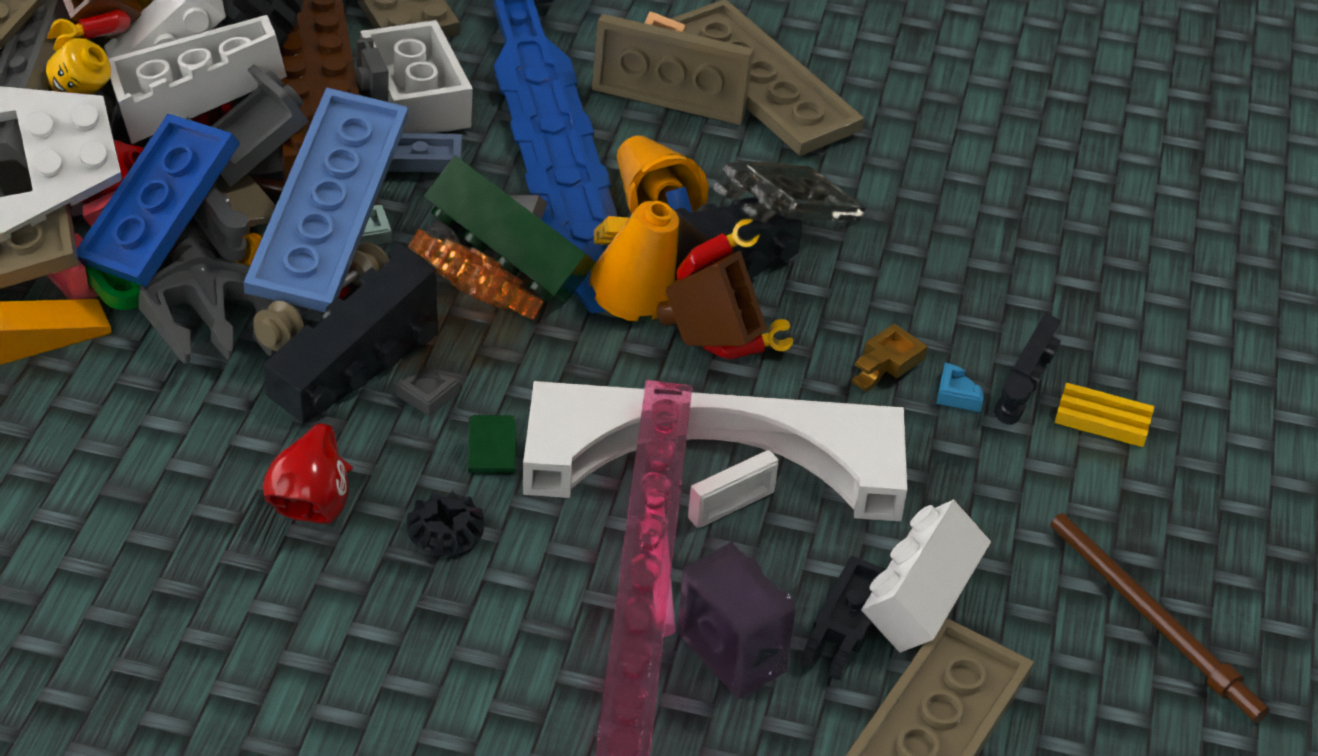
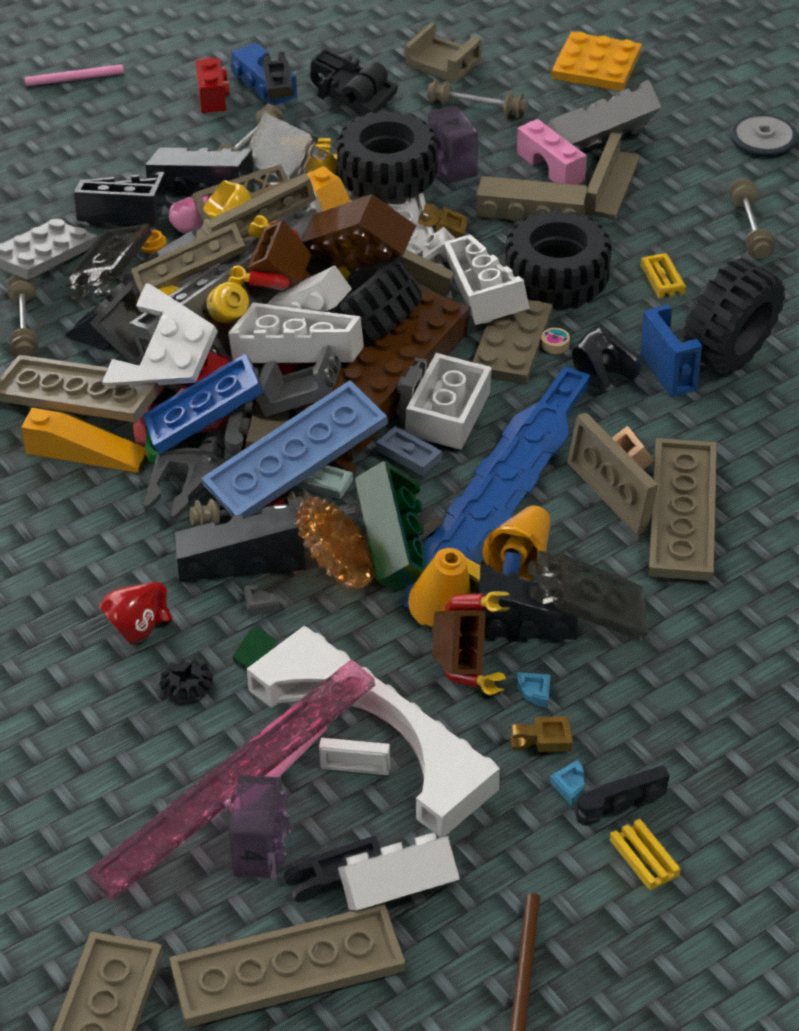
camera: 45 degrees right, 0 degrees up
none -> dark azure tile [517,672,551,708]

